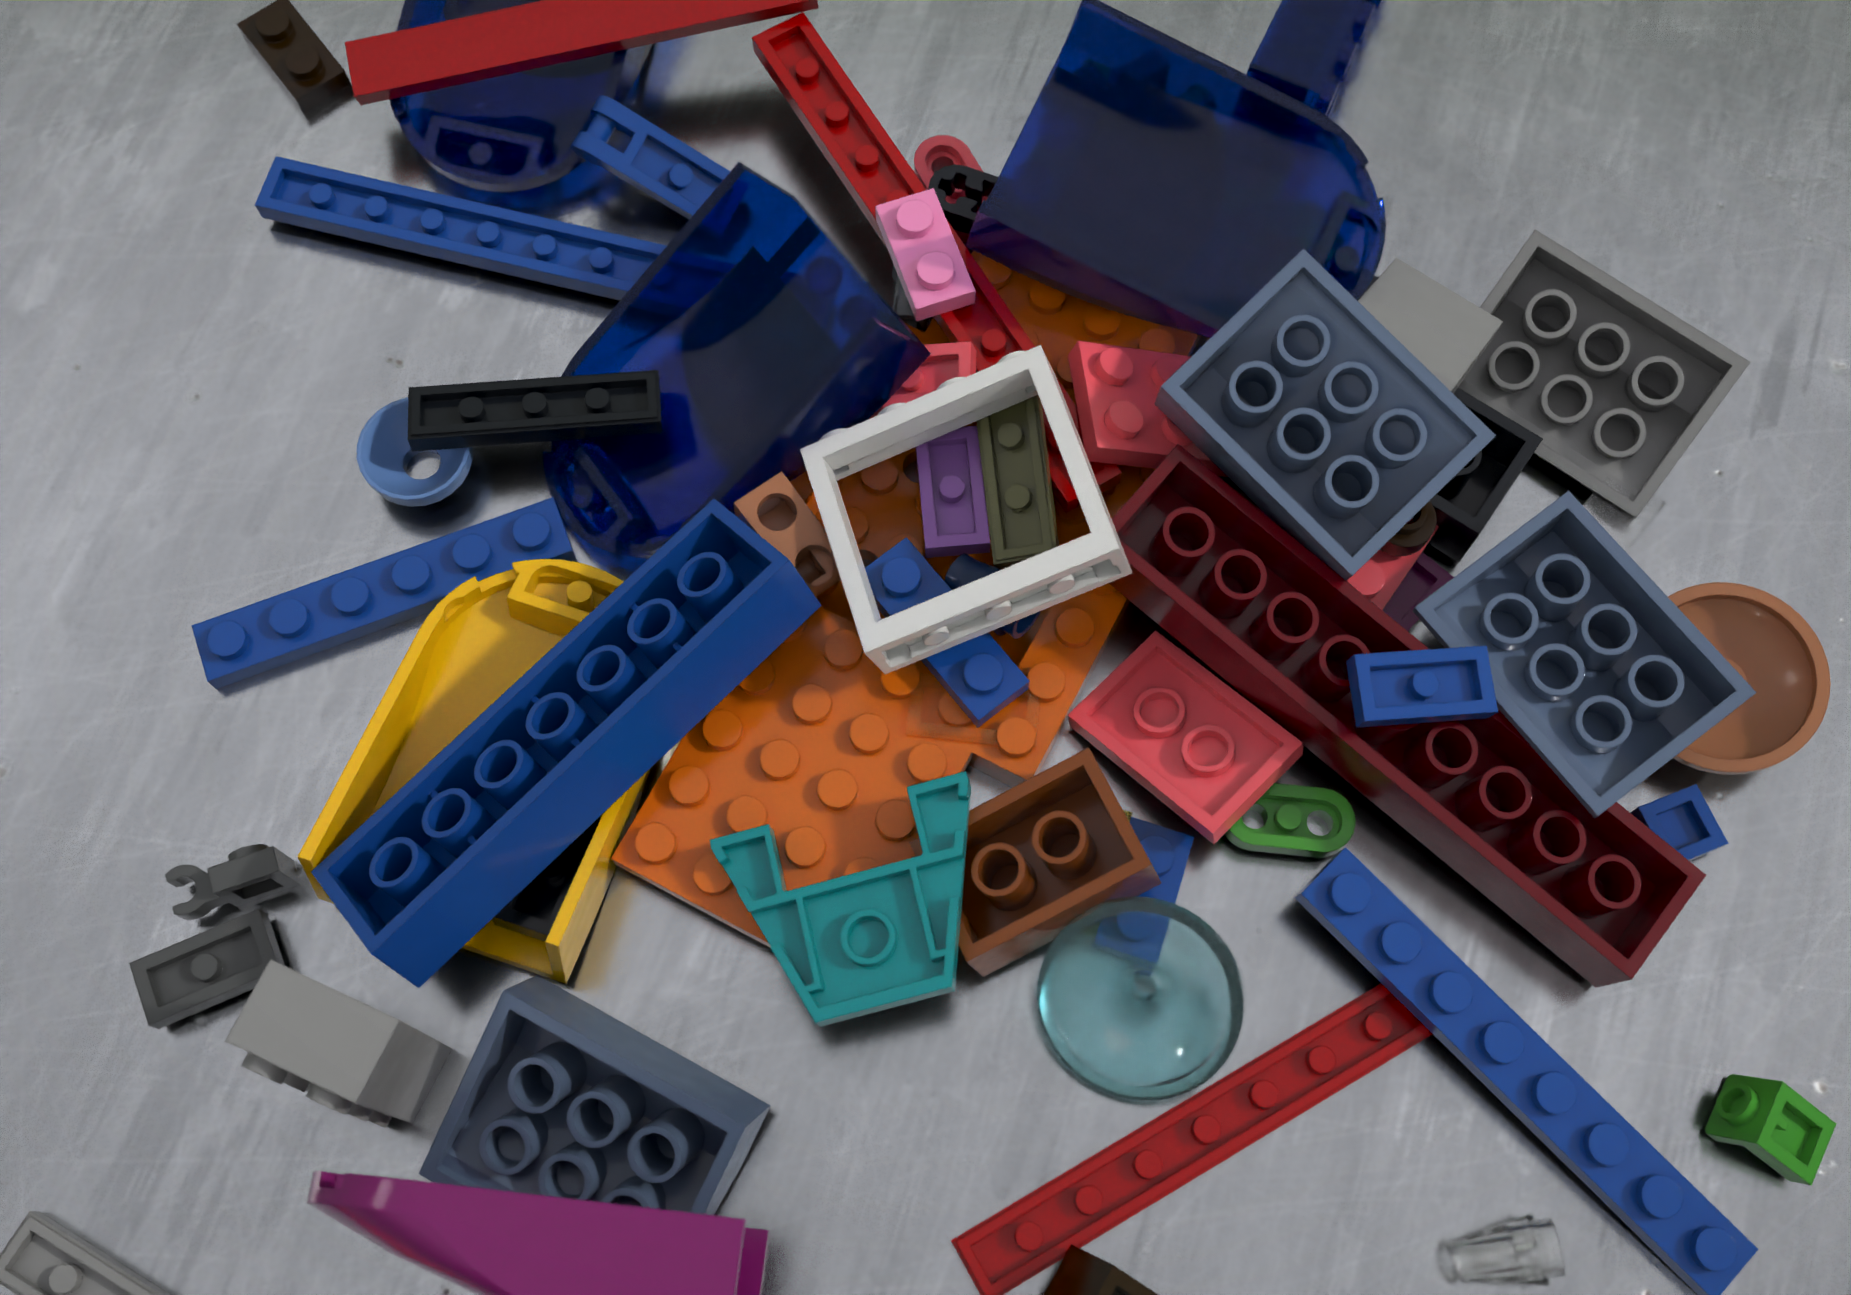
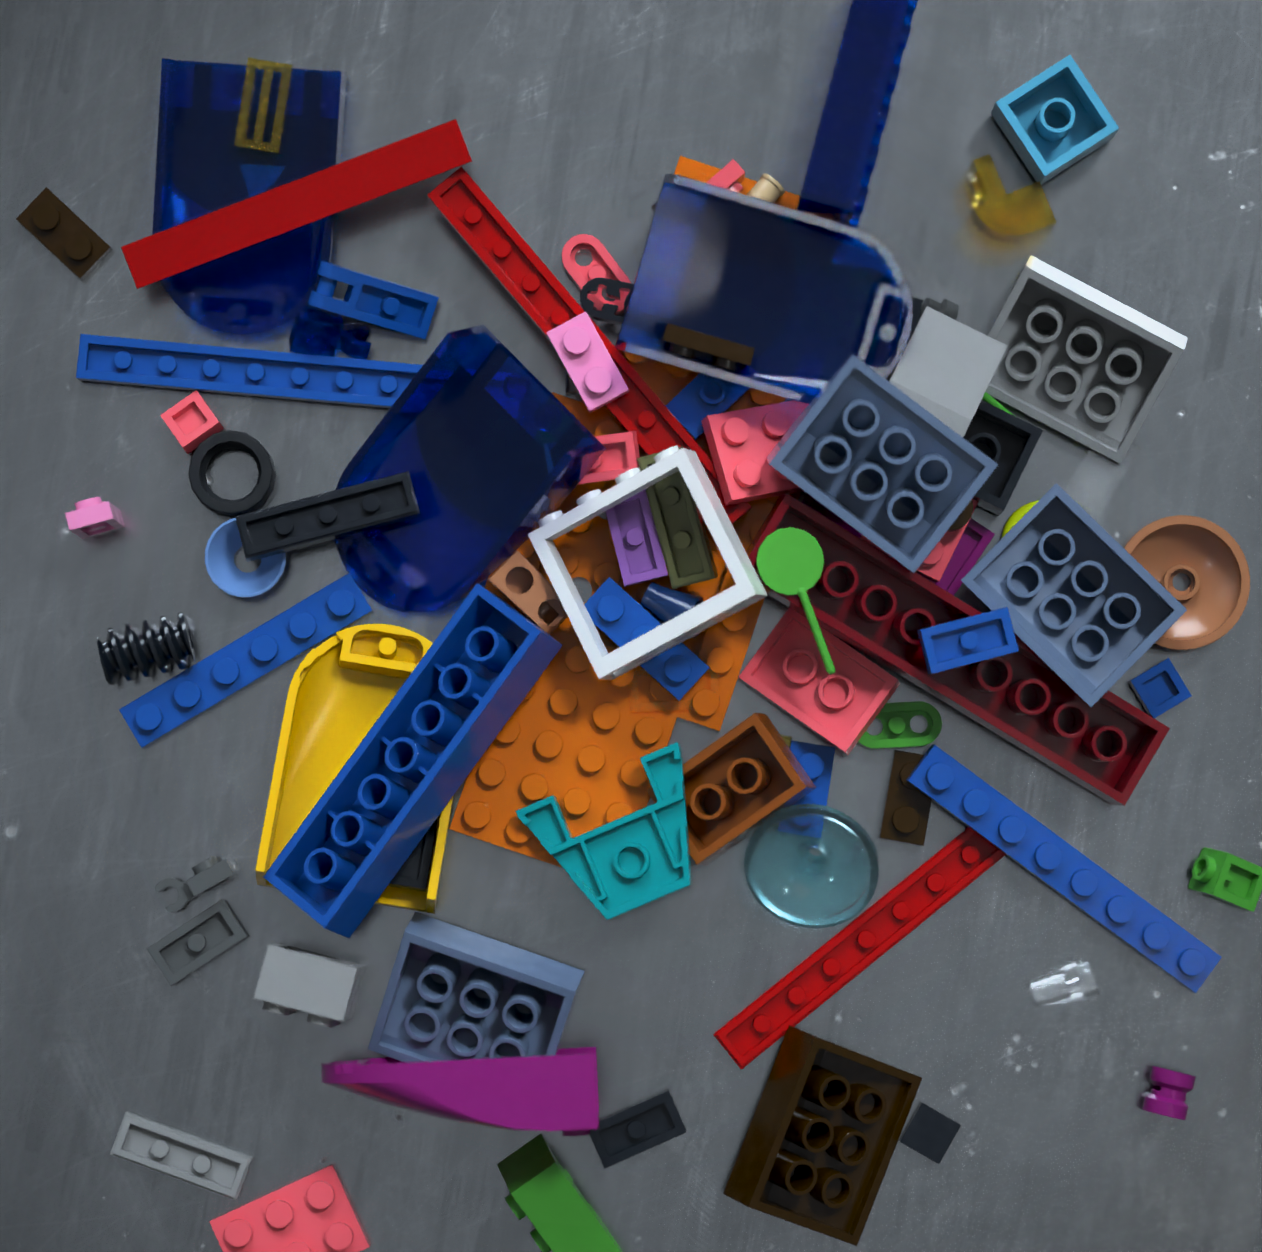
camera: 10 degrees left, 15 degrees up
none -> bright pink plate [65,497,125,539]
none -> black piece [97,612,196,685]
none -> coral plate [160,390,224,454]
none -> black tyre [188,430,276,518]
none -> clear blue plate [289,307,371,359]
none -> dark brown plate [661,323,755,372]
none -> blue plate [666,366,760,440]
none -> bright green piece [756,527,835,675]
none -> dark brown plate [879,750,932,846]
none -> clear yellow brick [966,154,1056,243]
none -> medium azure brick [991,55,1119,186]

